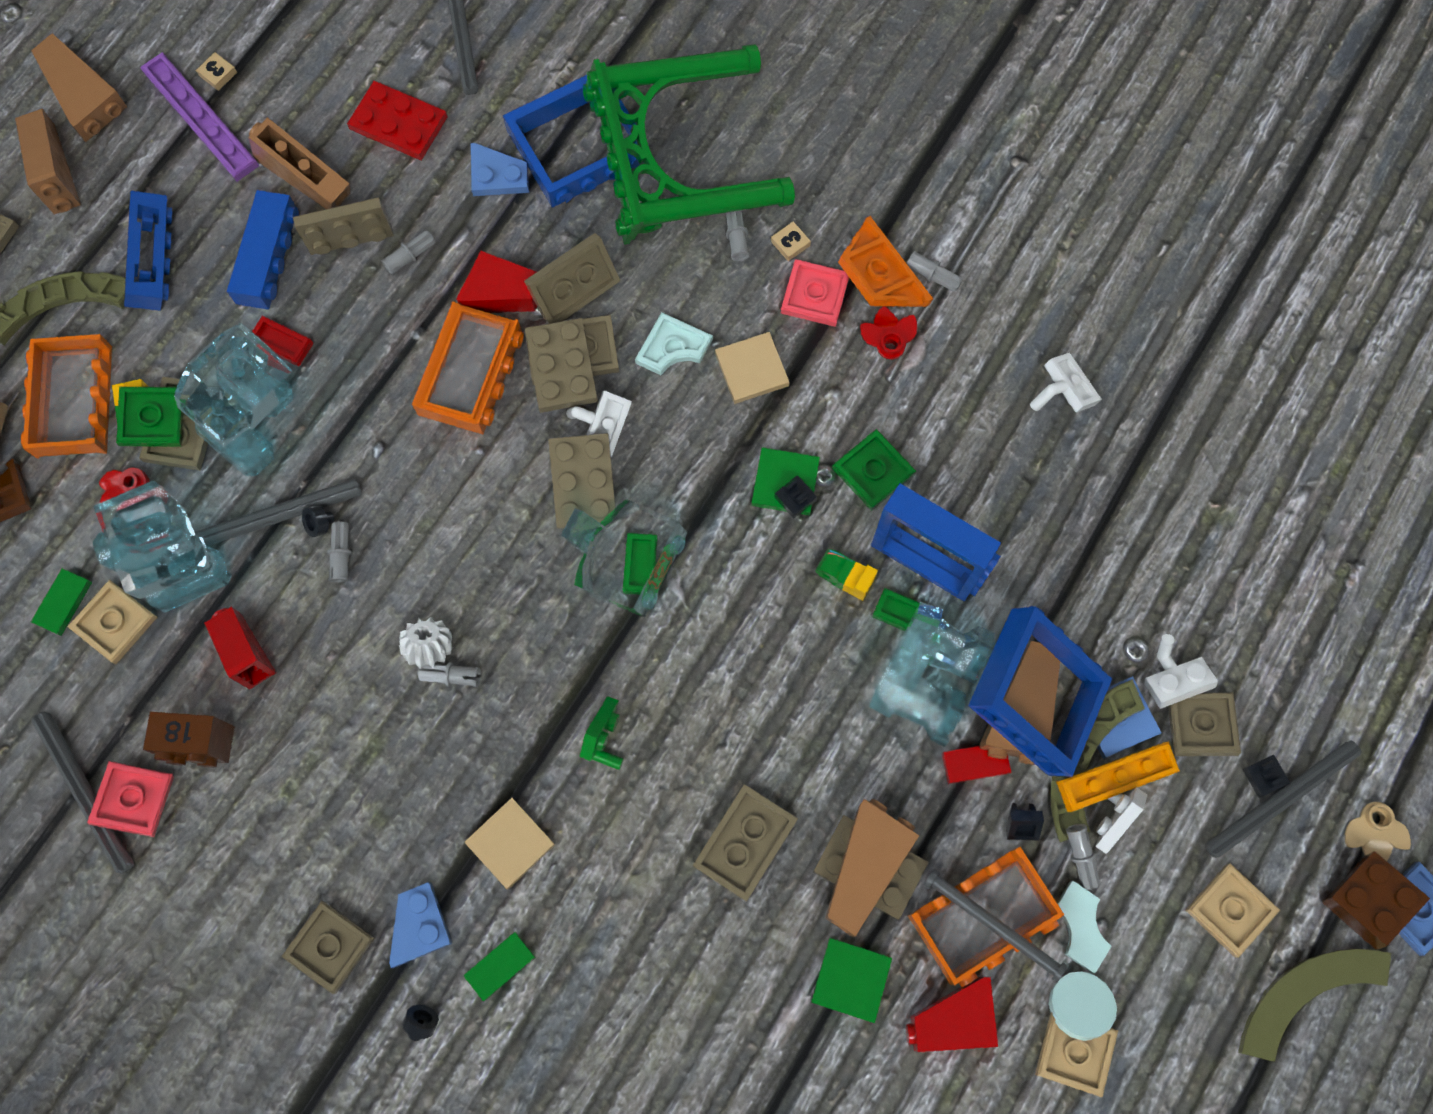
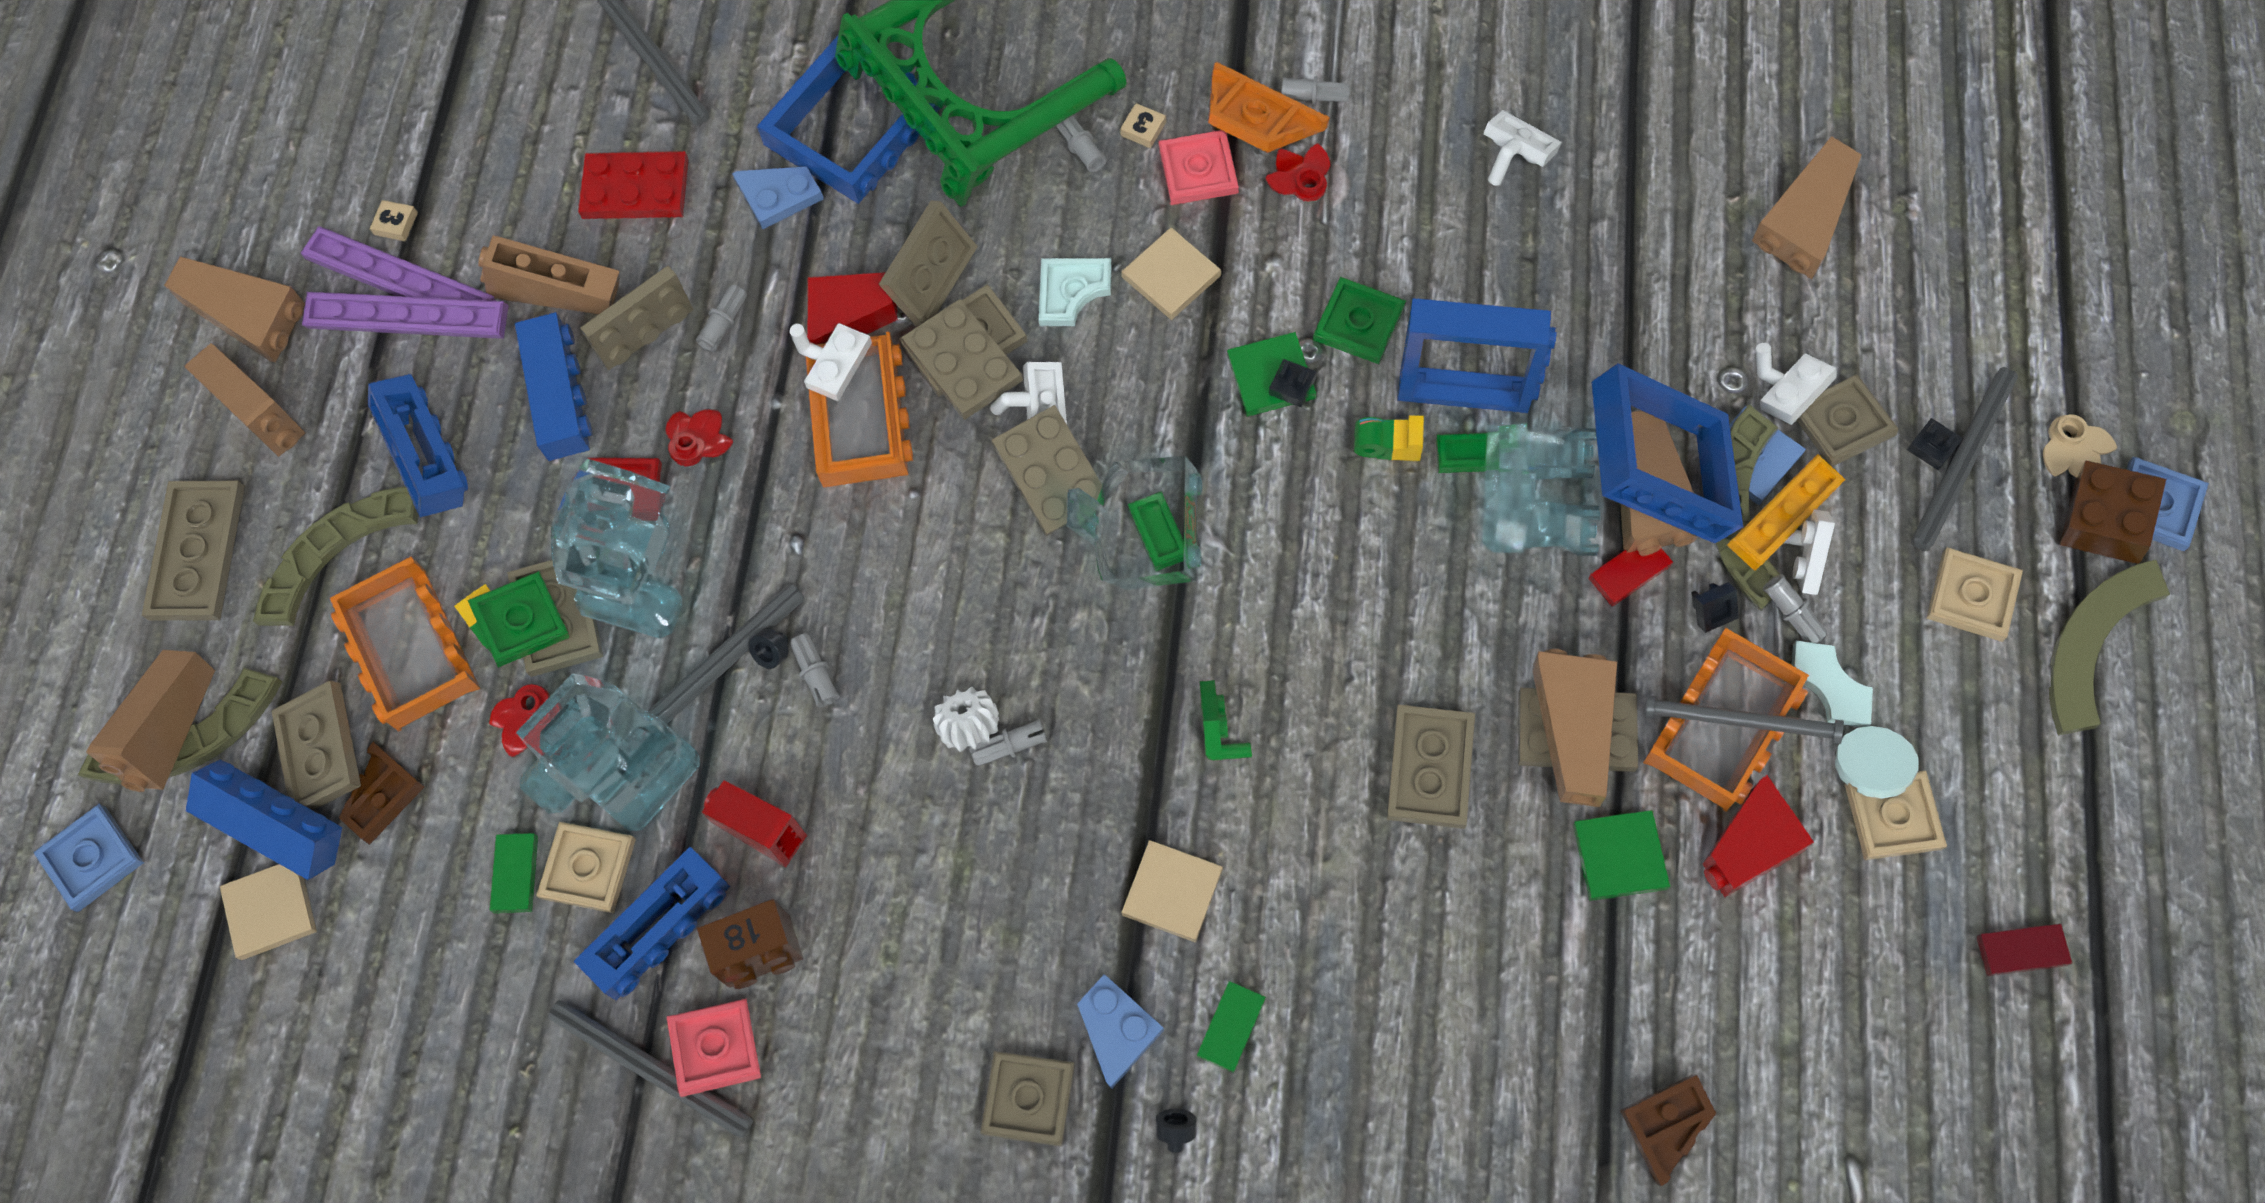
camera: 20 degrees left, 5 degrees down
none -> medium lavender tile [302,292,509,339]
none -> blue brick [573,847,731,1001]
none -> red plate [665,409,734,467]
none -> white plate [790,323,872,401]
none -> medium nougat slope [1752,136,1862,279]

